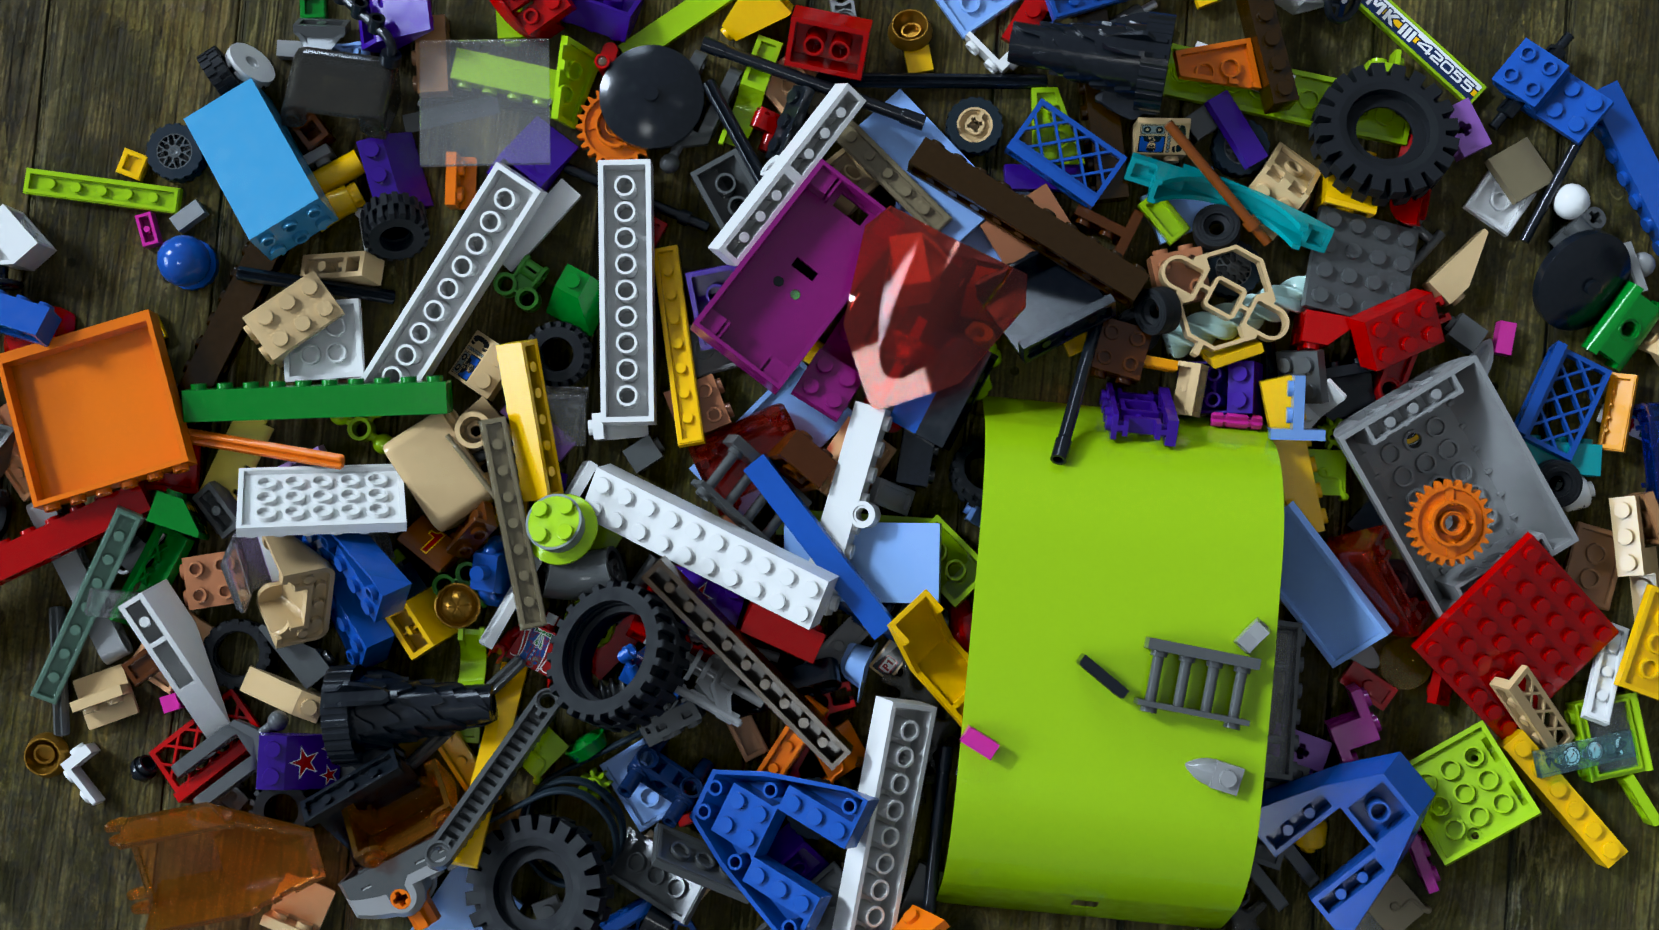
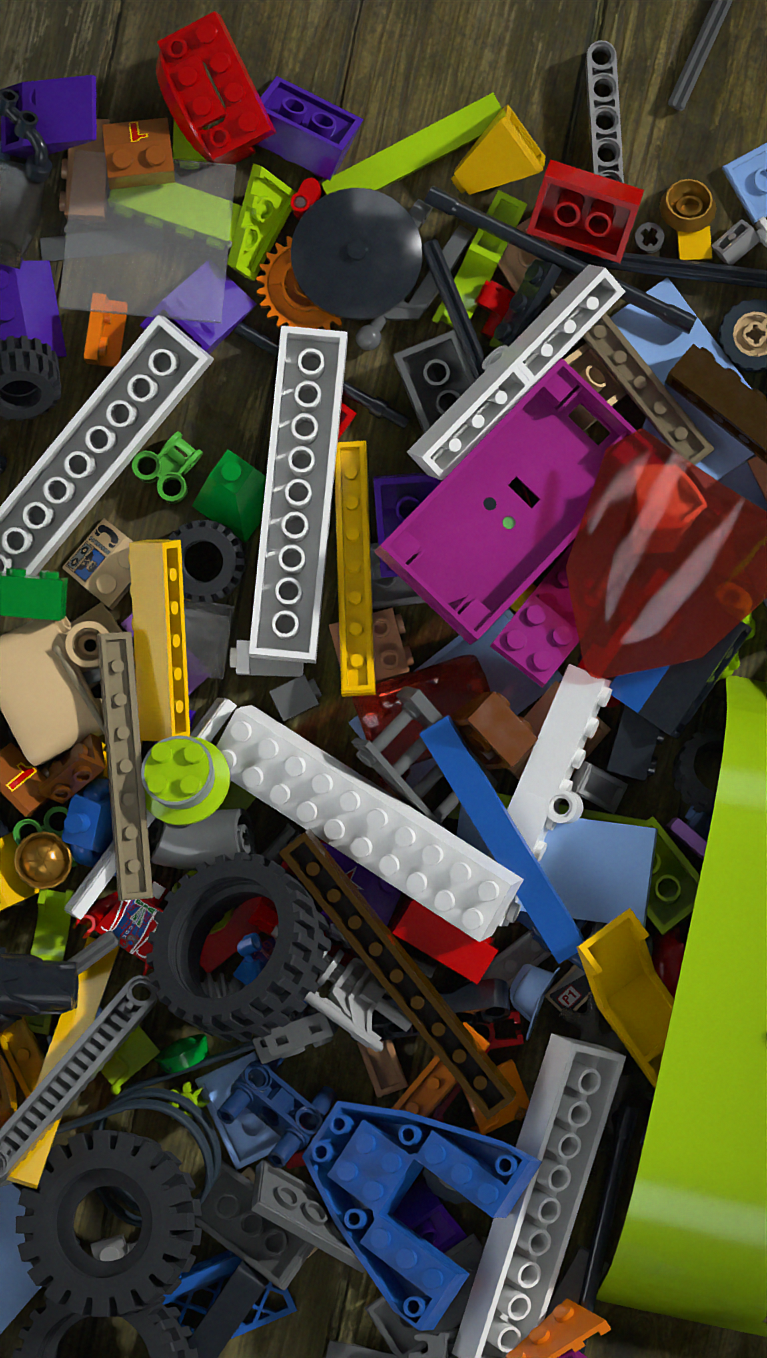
camera: 10 degrees right, 0 degrees up
white tile [503,178,582,273] -> none
dark pink piece [960,725,1000,760] -> none
none -> dark orange slope [102,118,175,190]
none -> dark grey bush [635,222,664,254]
none -> medium lavender tile [665,818,707,860]
none -> light grey piece [711,219,761,266]

